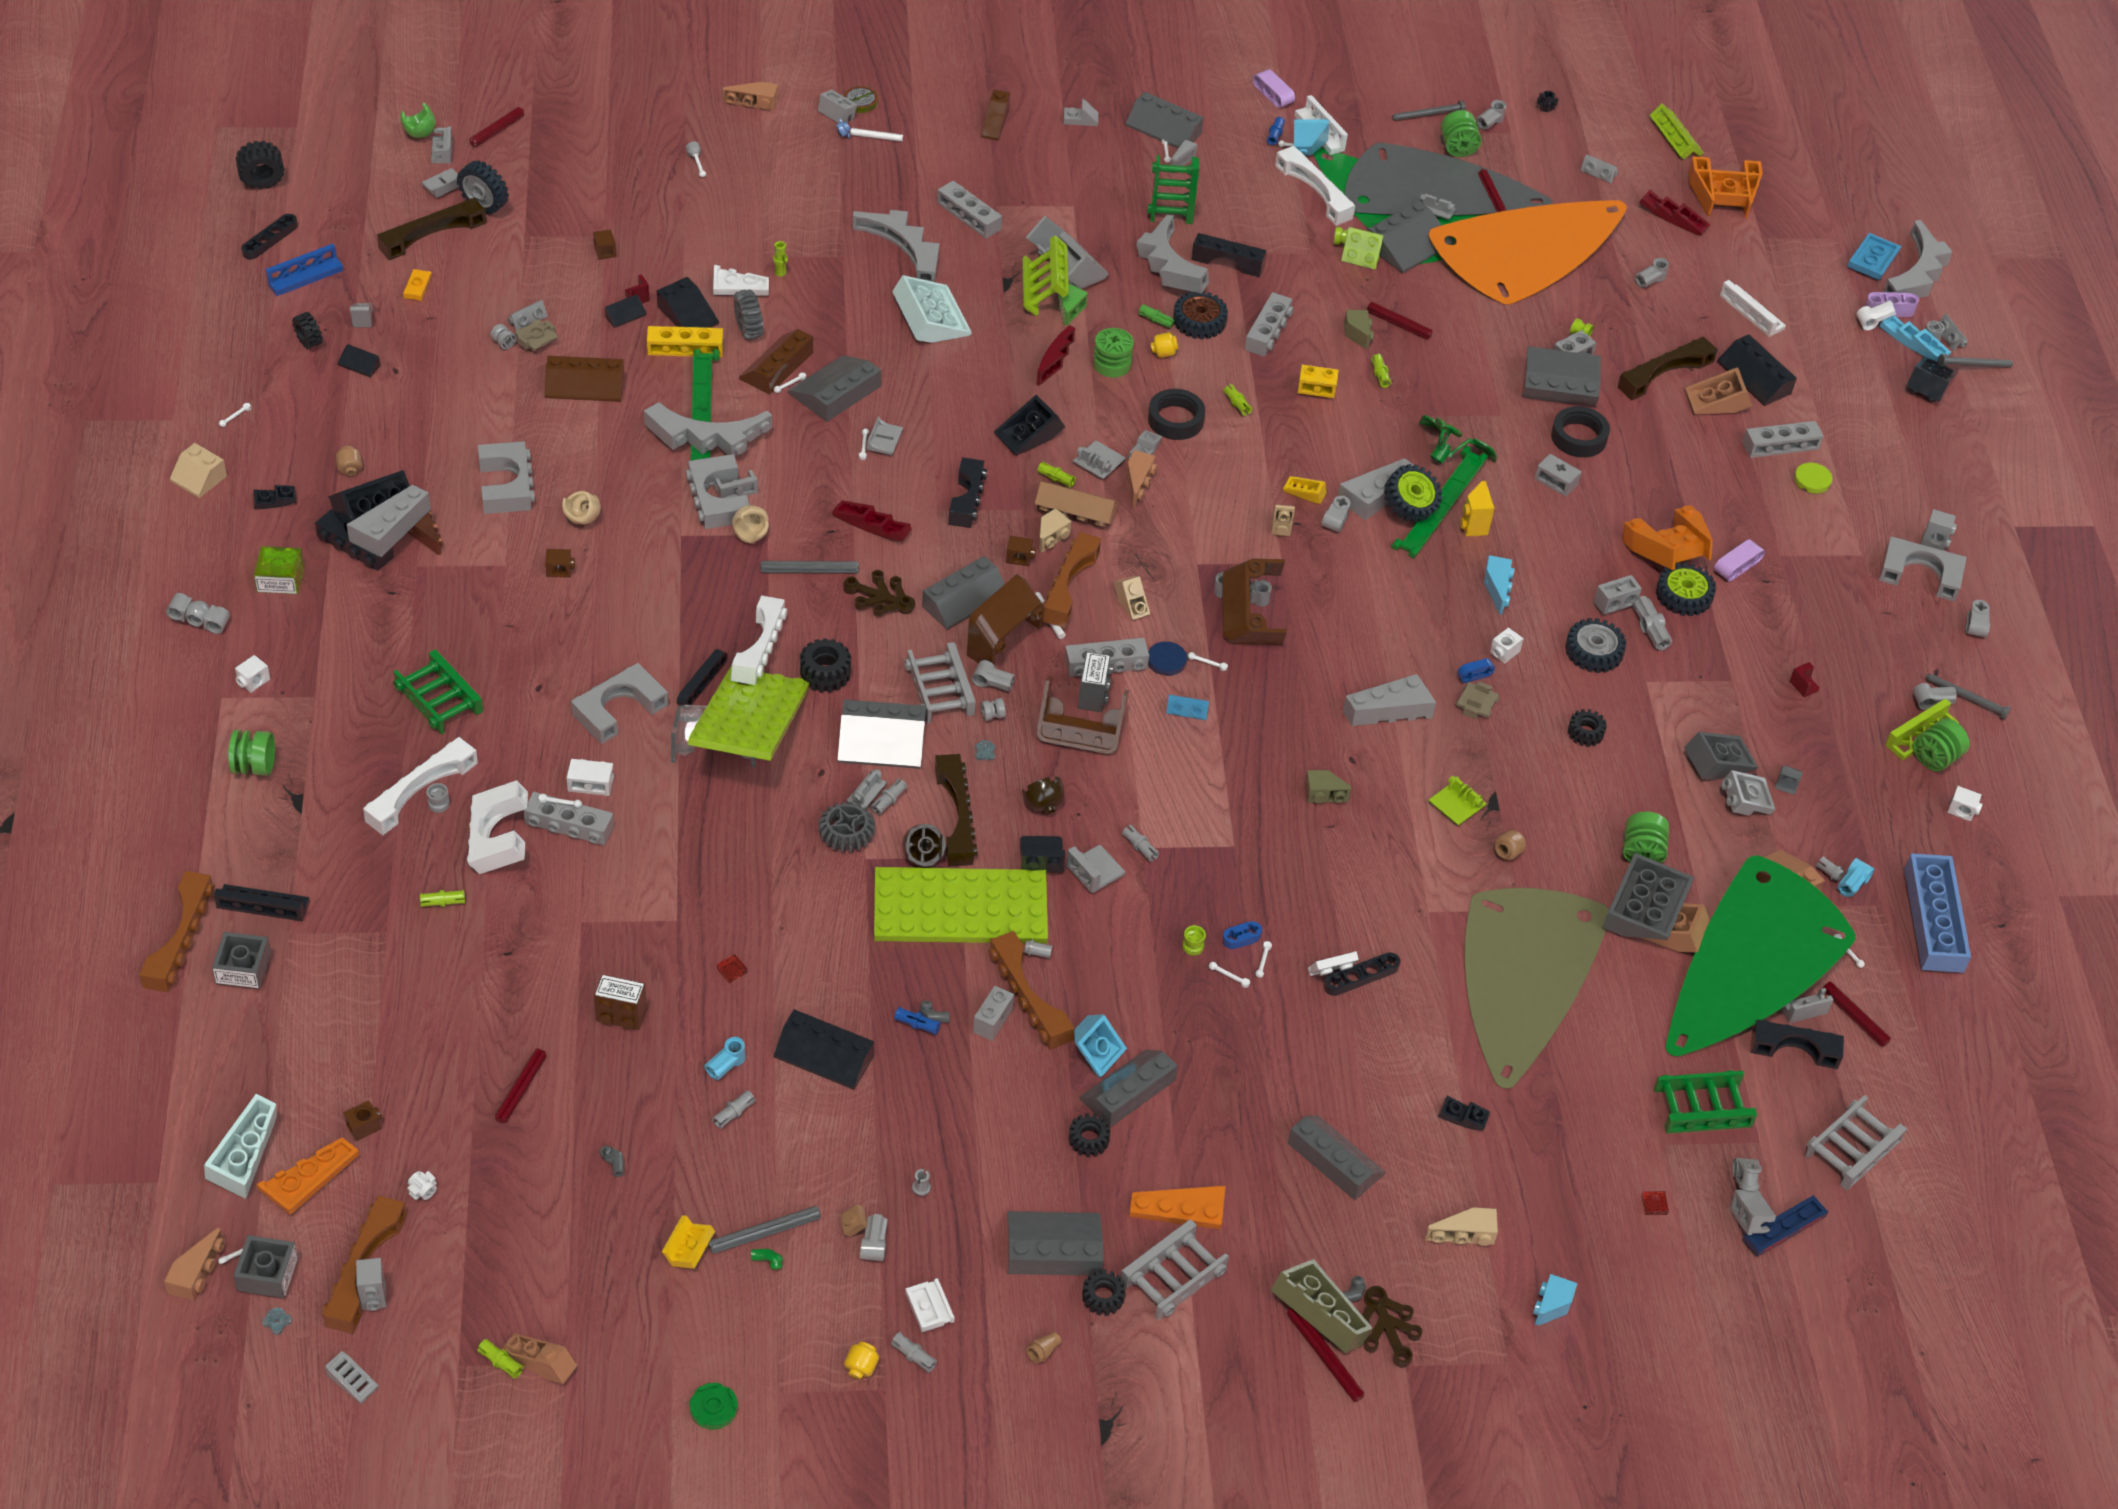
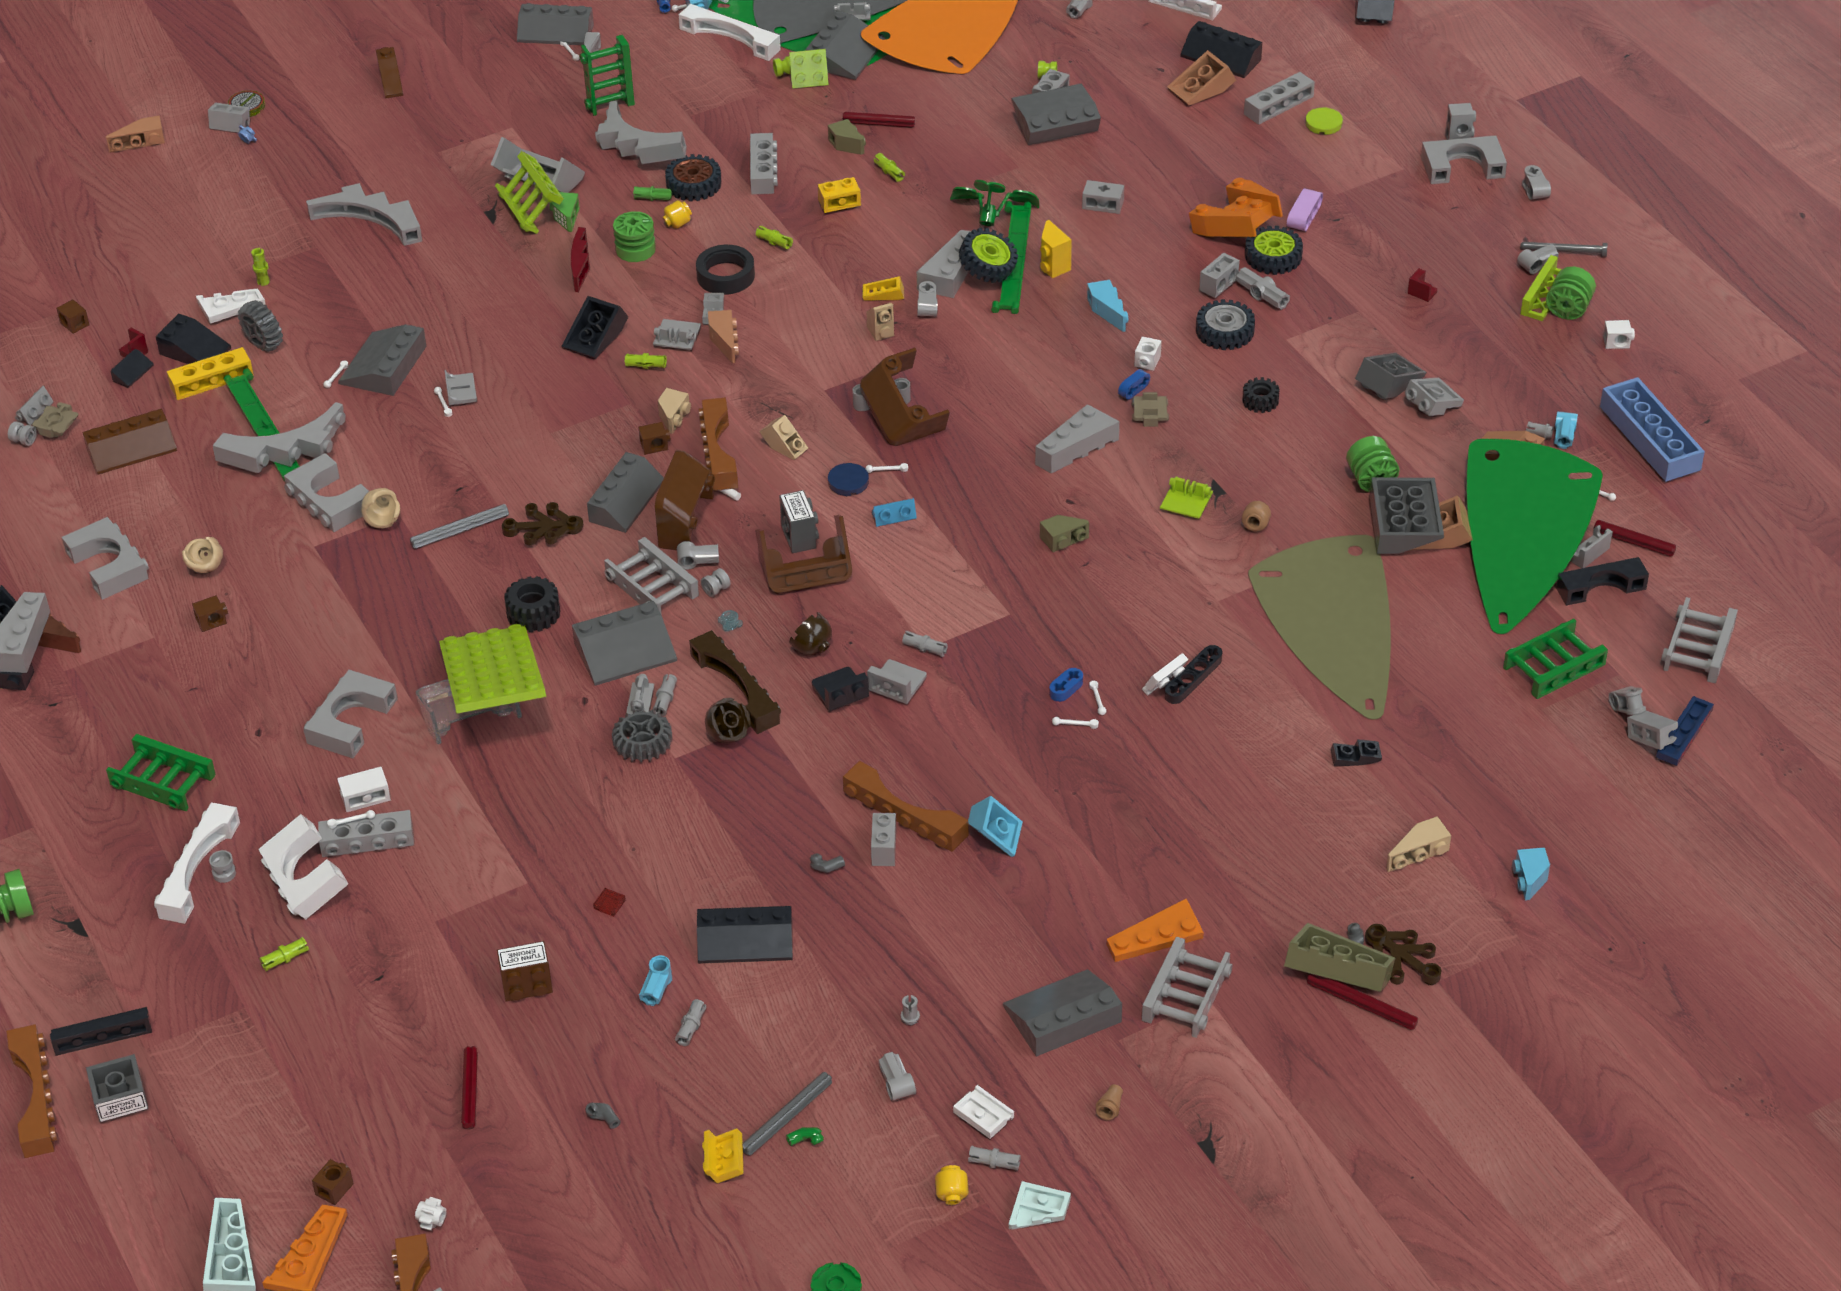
camera: 20 degrees left, 5 degrees down
black beam [676,649,728,709] -> none
light grey hinge [686,142,706,177] -> none
light grey hinge [714,470,758,498] -> none
white arch [731,595,787,685] -> none
reddish brown slope [739,329,813,395] -> none
dark red slope [832,500,912,542] -> none
medium nougat plate [840,1204,867,1237] -> none
white bar [851,128,903,142] -> none
lime plate [874,867,1048,944] -> none
light aqua slope [892,275,972,343] -> none
blue pin [894,1007,941,1035] -> none
light grey brick [937,181,1002,239] -> none
black arch [948,457,987,528] -> none
light grey pin [1024,939,1052,959] -> none
medium nougat slope [1035,481,1120,527] -> none
light grey slope [1064,99,1098,126] -> none
light grey brick [1064,638,1149,677] -> none
black tyre [1069,1113,1111,1157] -> none
dark grey slope [1080,1050,1178,1128] -> none
black tyre [1082,1269,1126,1316] -> none
lime wheel [1182,925,1206,956] -> none
black arch [1191,233,1267,278] -> none
dark grey slope [1288,1115,1385,1200] -> none
black tyre [1551,406,1610,458] -> none
dark brown arch [1617,336,1718,401] -> none
clear red tile [1641,1191,1669,1215] -> none
dark grey slope [1776,765,1803,794] -> none
none -> light aqua wing [1009,1181,1071,1230]

